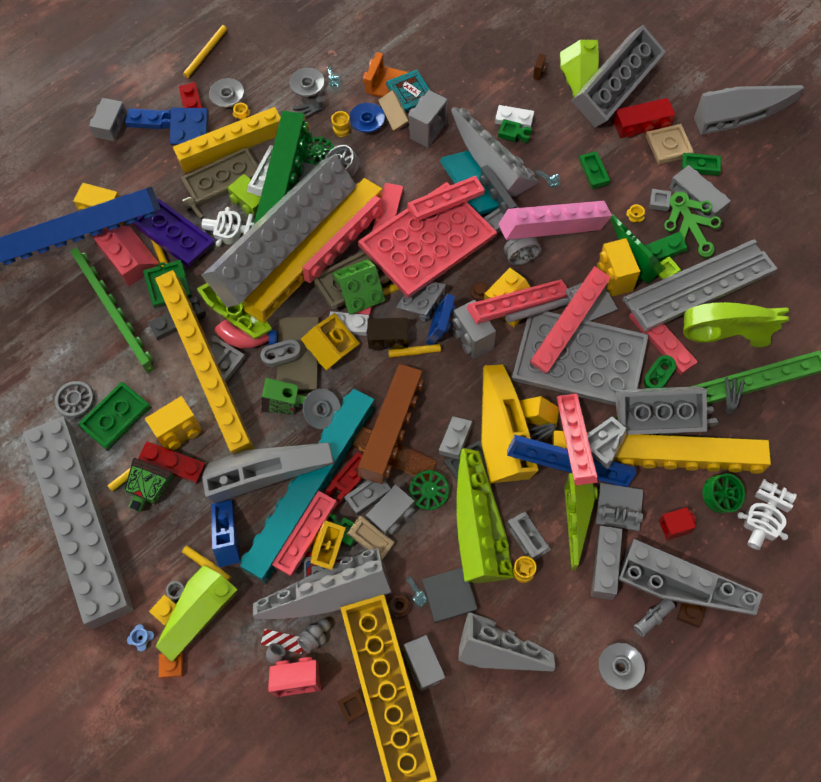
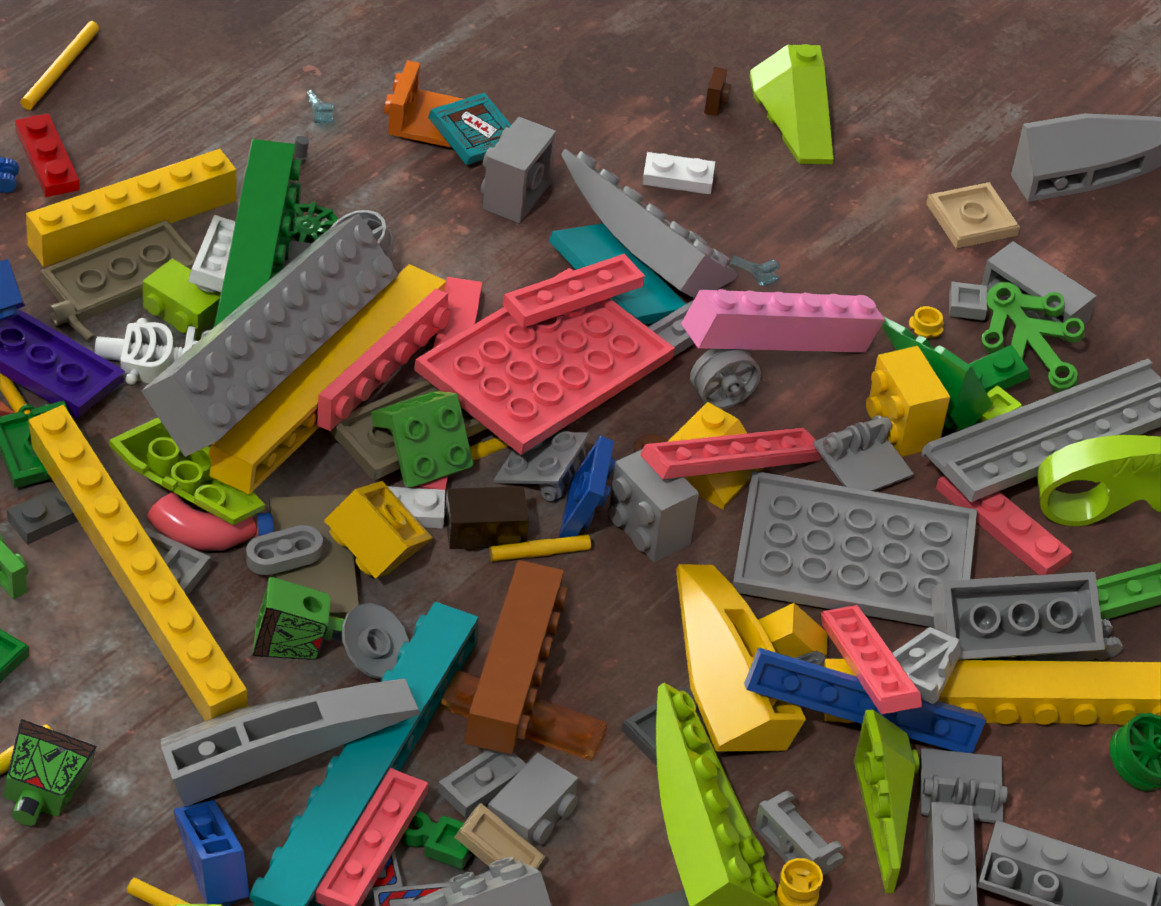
camera: 15 degrees left, 20 degrees down
red plate [138,441,205,484] -> none
yellow brick [145,396,203,451] -> none
blue plate [170,107,209,145] -> none
light grey dish [209,78,244,108] -> none
yellow plate [233,103,250,120] -> none
light grey dish [289,68,325,97] -> none
yellow slope [310,521,346,570] -> none
red hinge [324,452,363,509] -> none
yellow wheel [331,111,351,137] -> none
blue dish [349,103,385,133] -> none
tan tile [378,90,409,132] -> none
green wheel [409,470,449,510] -> none
light grey plate [439,417,473,459] -> none
dark grey plate [479,165,517,214] -> none
green plate [498,119,532,143] -> none
light grey bar [505,297,570,323] -> none
coral plate [529,266,610,374] -> none
light grey brick [571,25,666,127] -> none
green plate [579,151,610,189] -> none
red brick [613,98,675,138] -> none
green plate [644,355,676,389] -> none
red brick [659,507,696,541] -> none
green plate [681,153,721,176] -> none
dark grey piece [725,377,744,414] -> none

